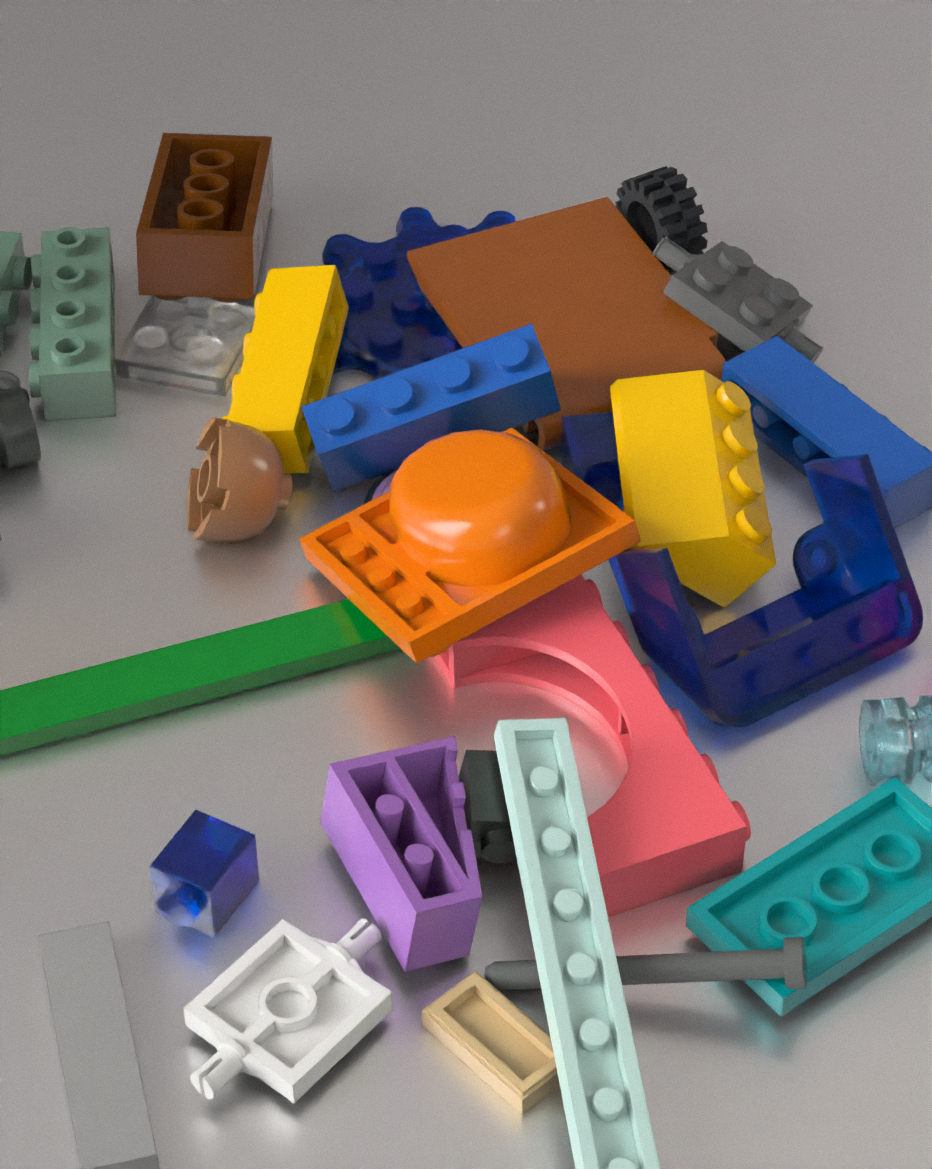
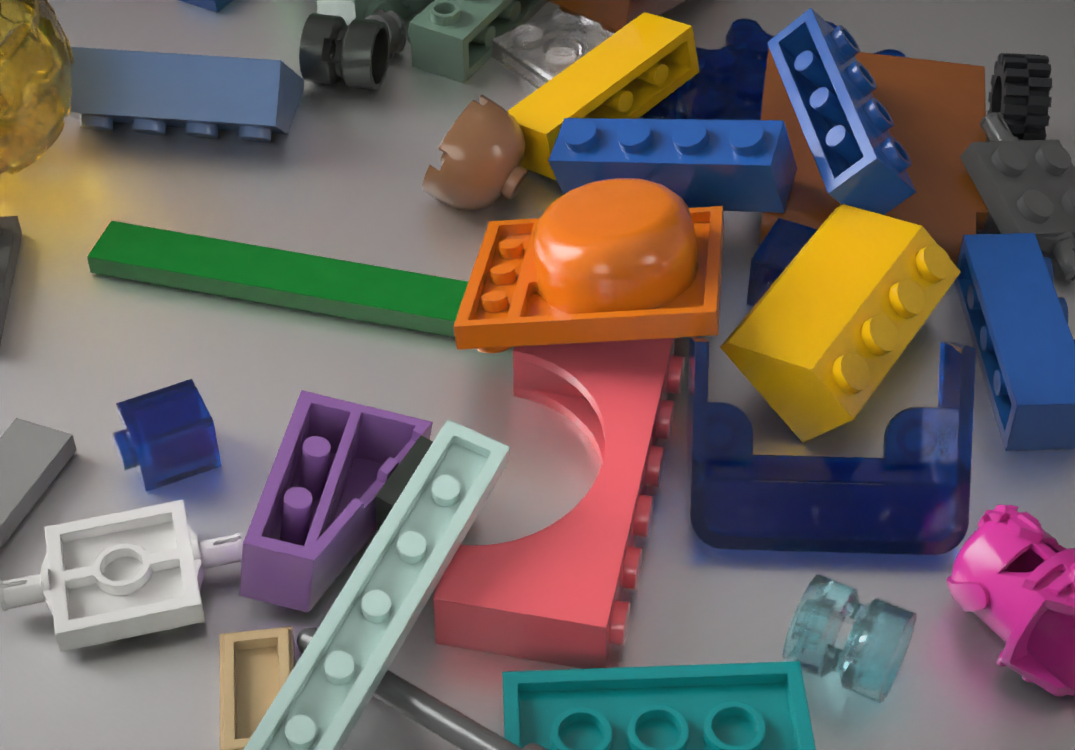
camera: 35 degrees right, 0 degrees up
none -> blue brick [767,8,916,215]

